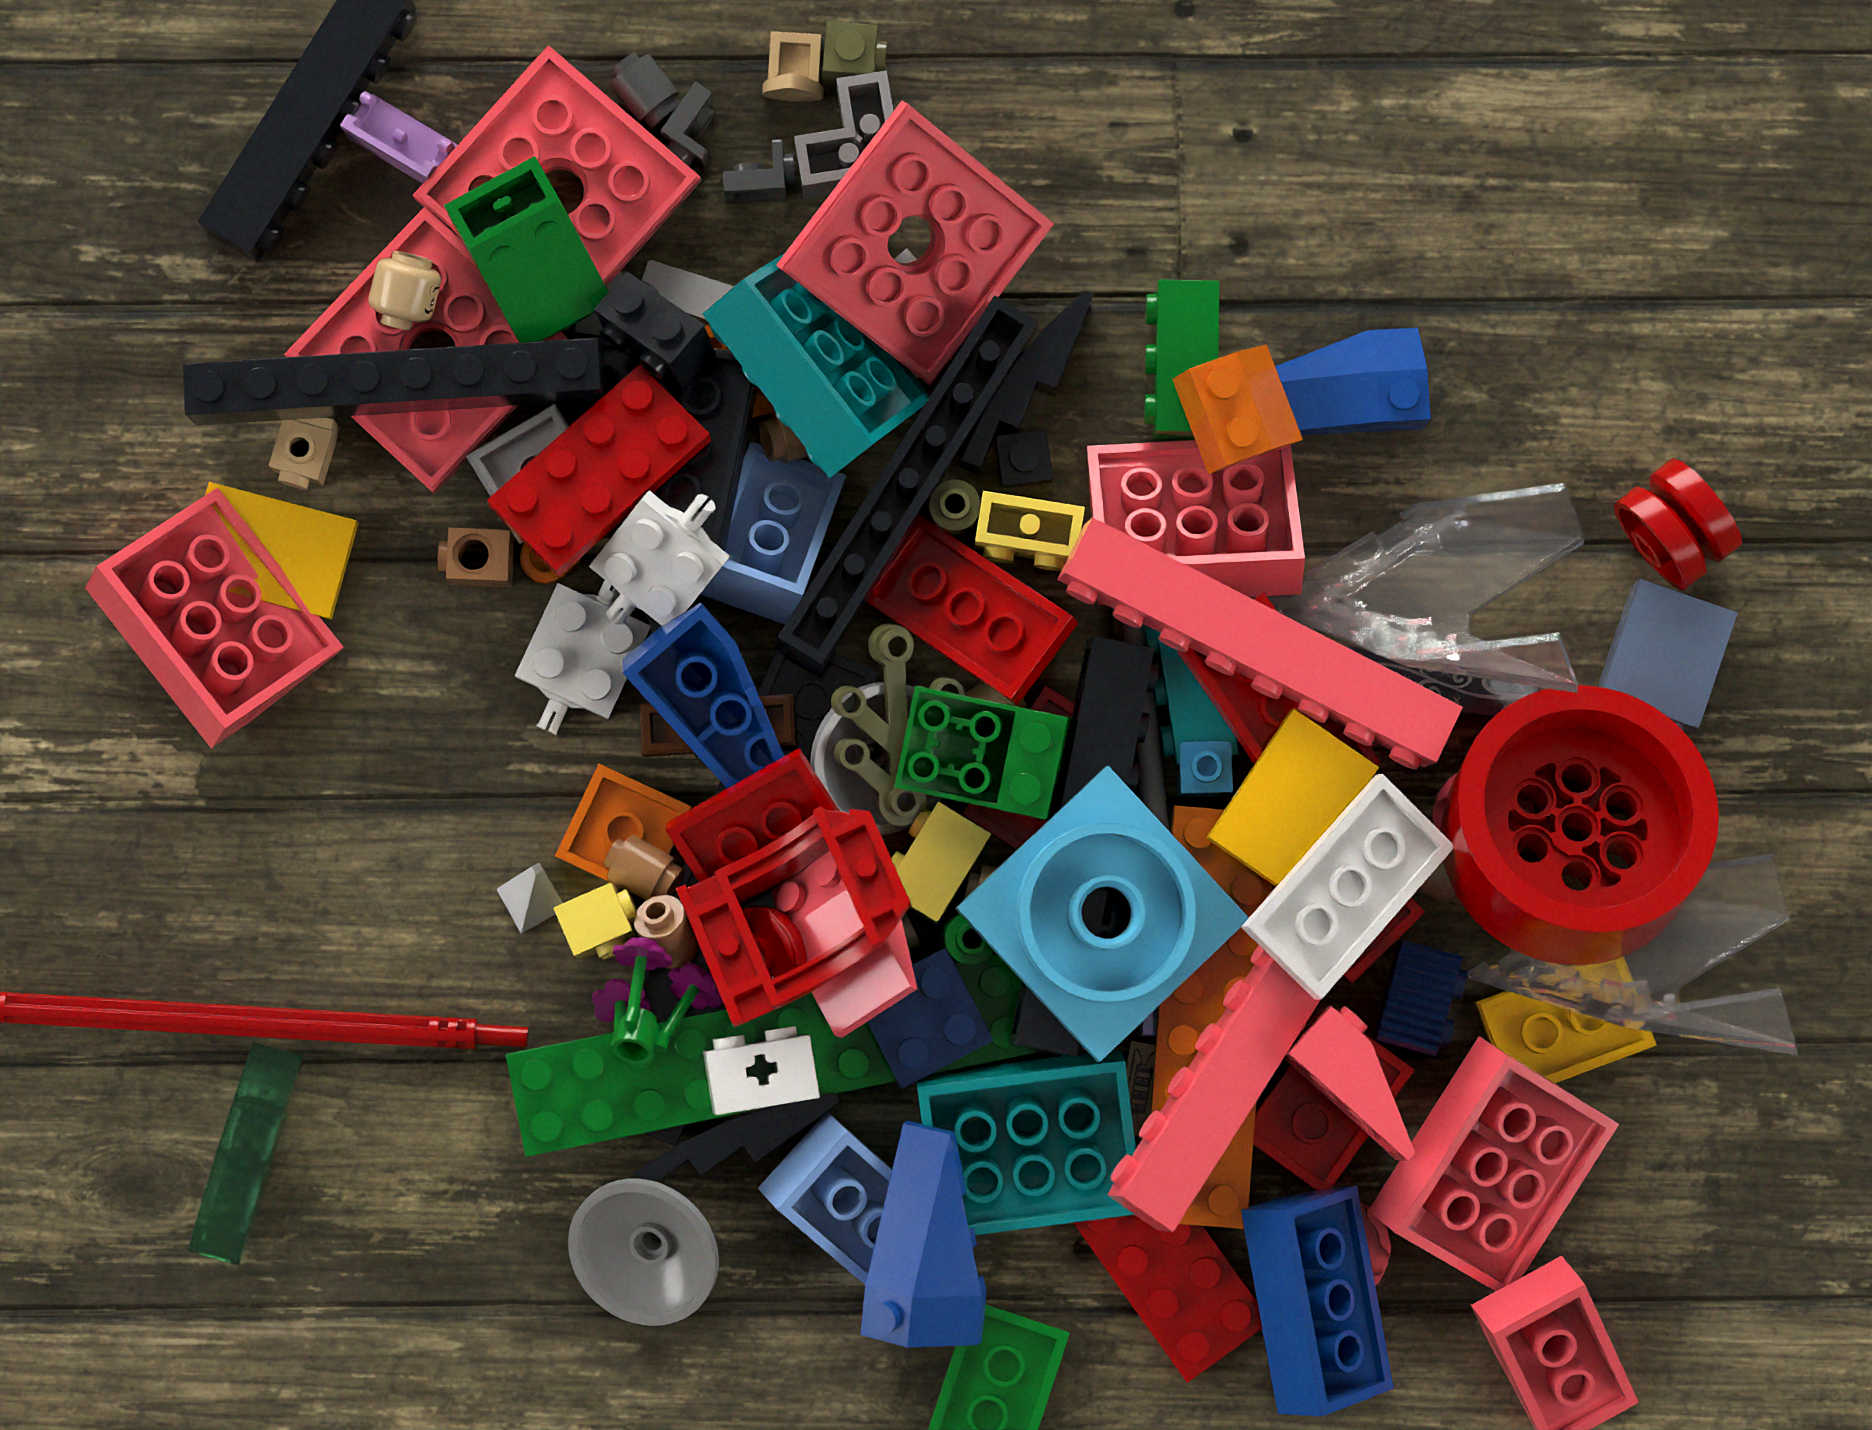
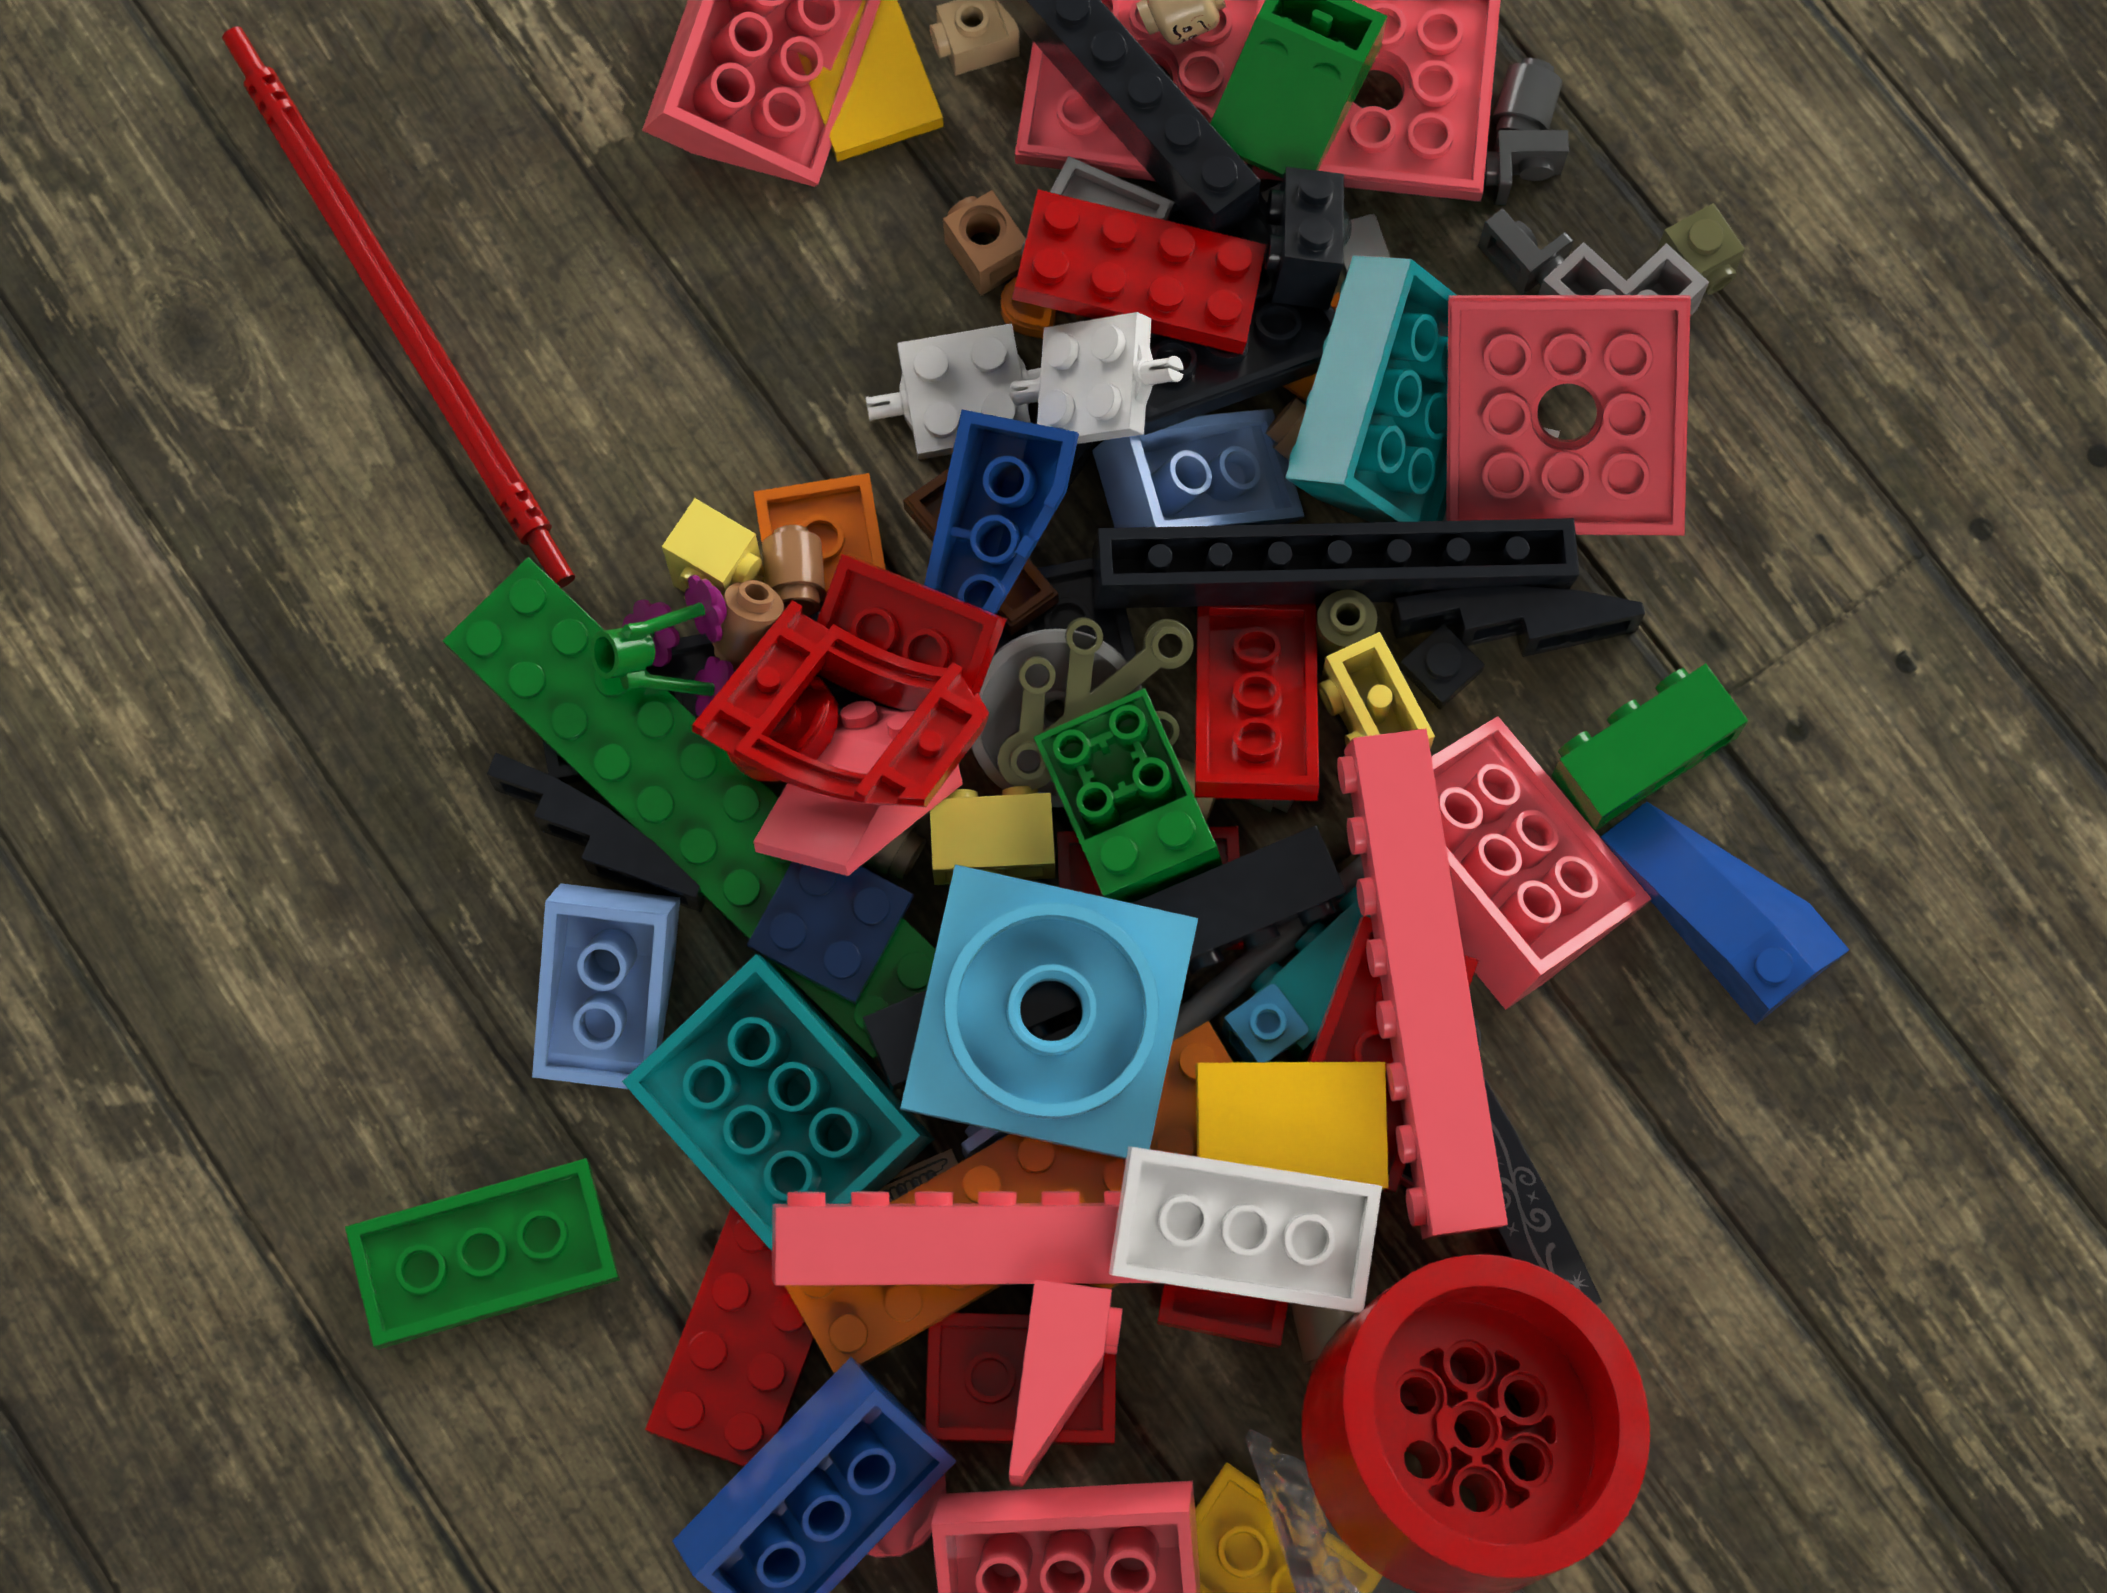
camera: 60 degrees right, 10 degrees down
clear green slope [188,1042,303,1265] -> none
light grey slope [497,862,563,934] -> none
light grey dish [568,1179,719,1326] -> none
white brick [703,1026,820,1115] -> none
tan tile [762,31,824,102] -> none
blue wedge [861,1121,987,1347] -> none
green brick [938,913,994,965] -> none
orange slope [1172,344,1303,475] -> none
clear windscreen [1268,483,1584,693] -> none
dark blue brick [1372,940,1468,1057] -> none
sand blue brick [1597,579,1738,733] -> none
red wheel [1613,458,1743,591] -> none

